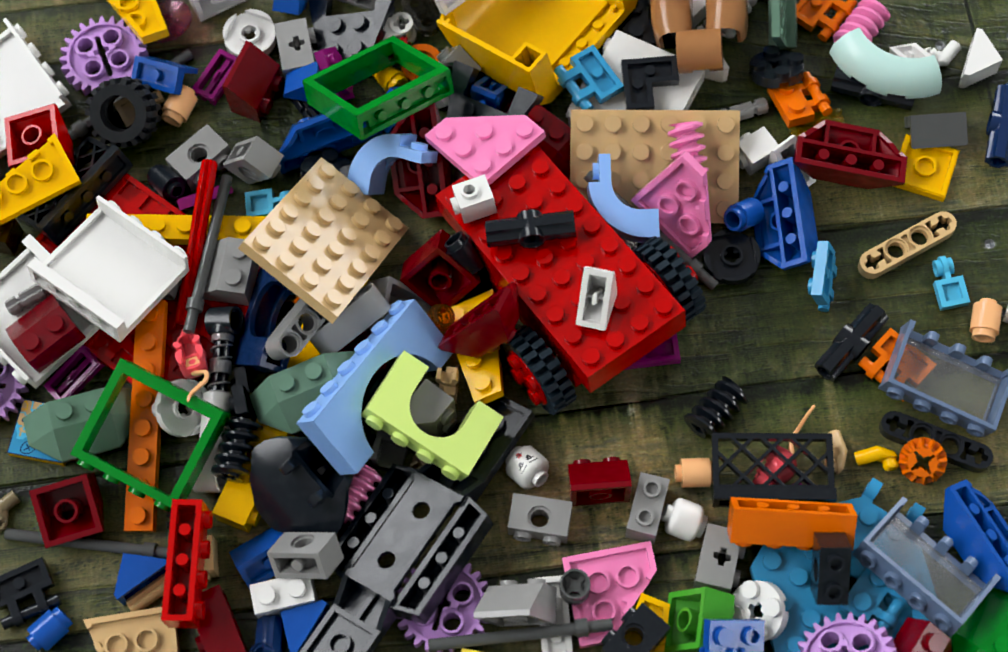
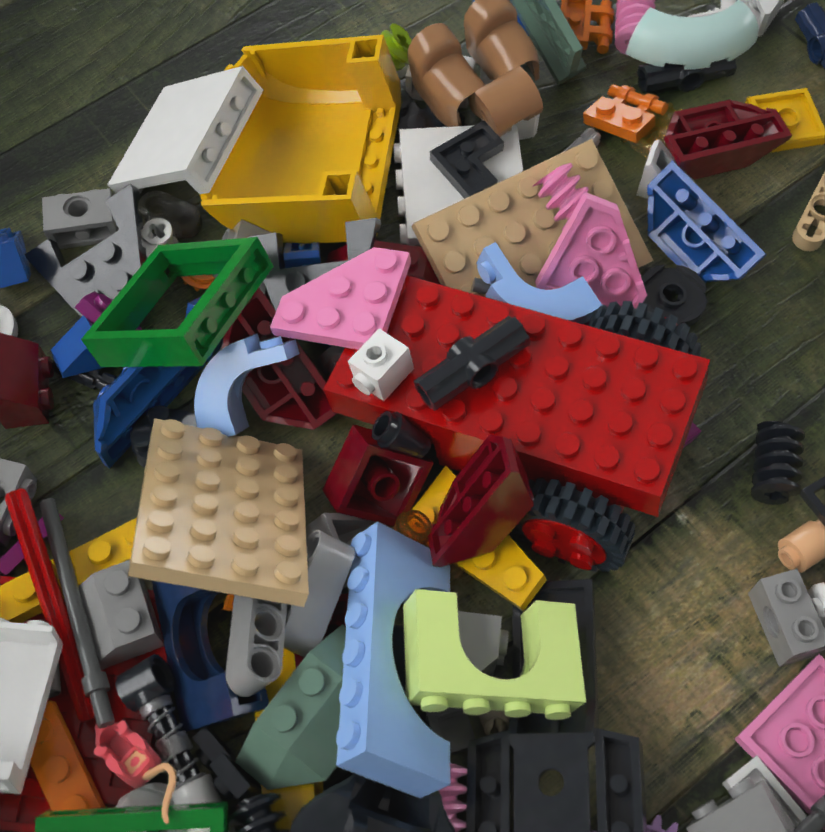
camera: 35 degrees left, 5 degrees down
light grey brick [222,136,284,184] -> none
medium azure plate [244,188,290,216] -> none
light grey brick [274,18,318,78] -> none
yellow cone [373,66,408,93] -> none
tan plate [435,367,459,404] -> none
white head [505,445,549,489] -> none
light grey brick [508,493,573,546] -> none
dark azure plate [554,45,624,110] -> none
dark grey wheel [560,569,590,605] -> none
dark red slope [568,457,632,506] -> none
white slope [576,266,618,331] -> none
blue brick [724,197,765,232] -> none
white brick [739,126,778,176] -> none
black plate [749,45,804,89] -> none
dark azure plate [808,241,837,312] -> none
dark grey panel [904,112,968,149] -> none

